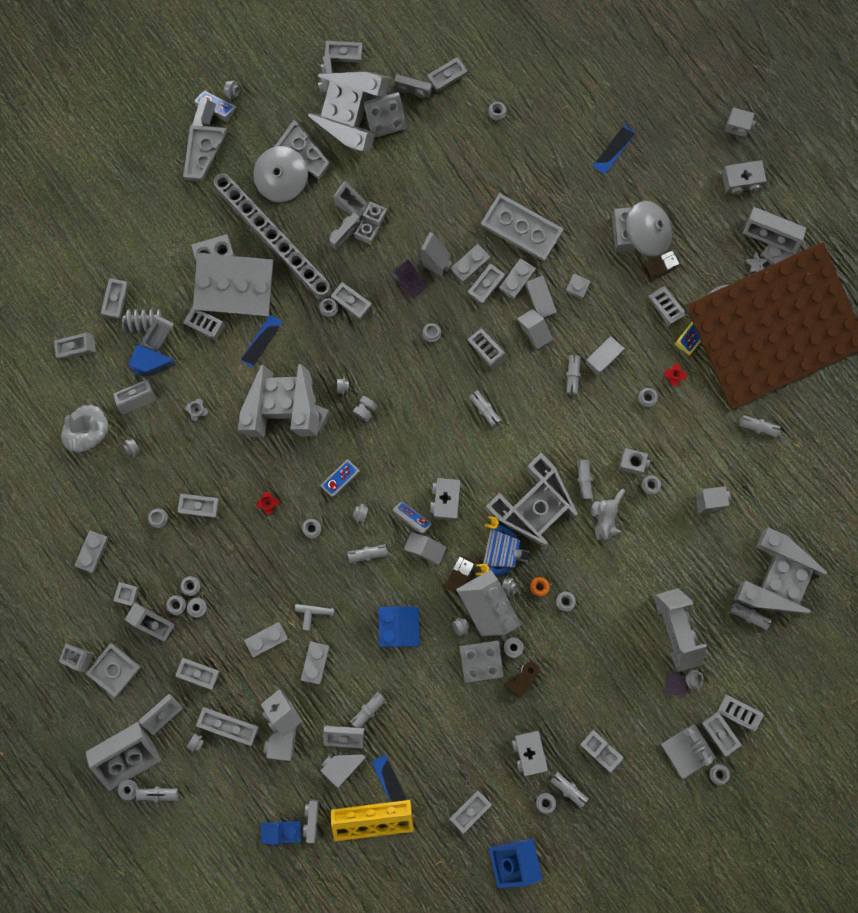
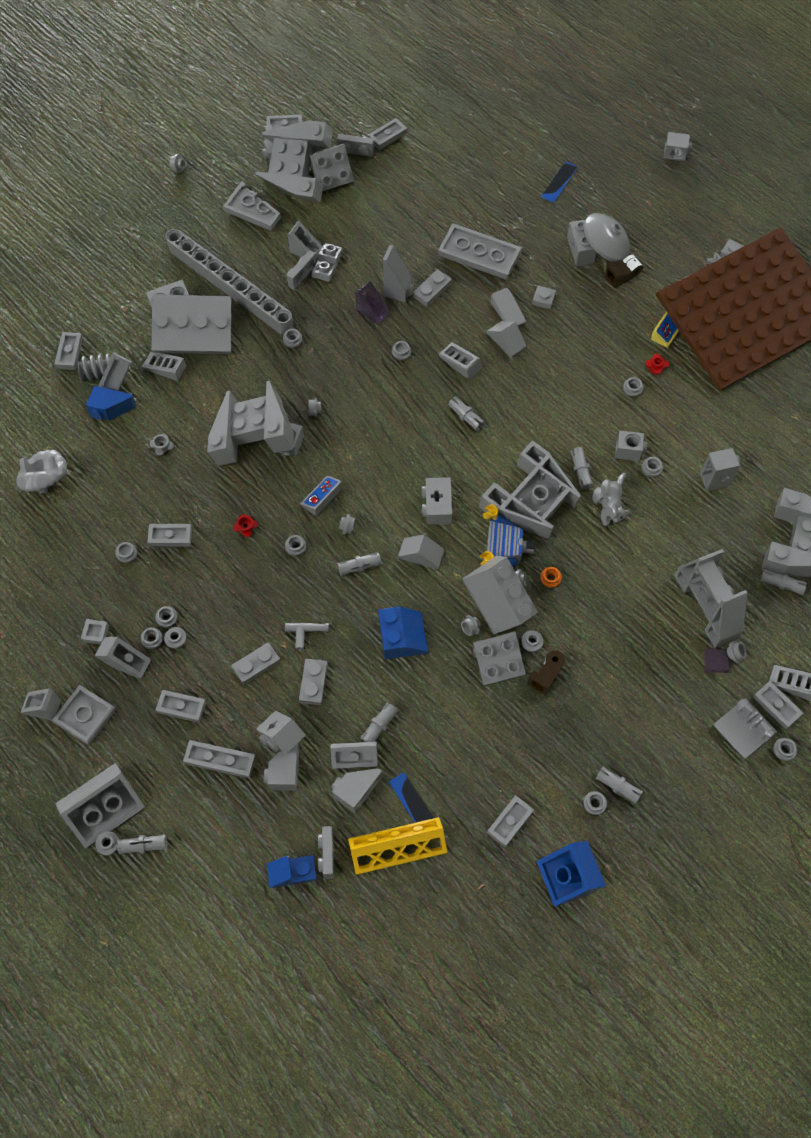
camera: 10 degrees left, 15 degrees down
light grey slope [54,332,96,359] -> none
light grey plate [75,530,109,573] -> none
light grey slope [113,379,156,415] -> none
light grey plate [123,439,140,457] -> none
light grey plate [139,694,183,735] -> none
light grey wing [183,125,228,181] -> none
light grey plate [186,734,204,753] -> none
sticker [192,97,216,127] -> none
slope [194,91,236,123] -> none
black sticker [241,315,282,367] -> none
light grey dish [253,146,308,202] -> none
light grey plate [331,282,372,320] -> none
light grey wheel [352,396,378,422] -> none
slope [393,502,431,535] -> none
dark brown leg [444,556,475,595] -> none
light grey plate [468,263,505,305] -> none
light grey plate [488,102,507,120] -> none
light grey plate [499,258,536,300] -> none
light grey brick [512,730,548,776] -> none
light grey plate [556,592,576,611] -> none
light grey pin [566,355,581,395] -> none
light grey slope [580,730,624,773] -> none
light grey slope [585,336,625,376] -> none
light grey slope [648,286,686,327] -> none
light grey brick [722,160,766,195] -> none
light grey pin [739,415,780,438] -> none
light grey brick [743,207,806,254] -> none

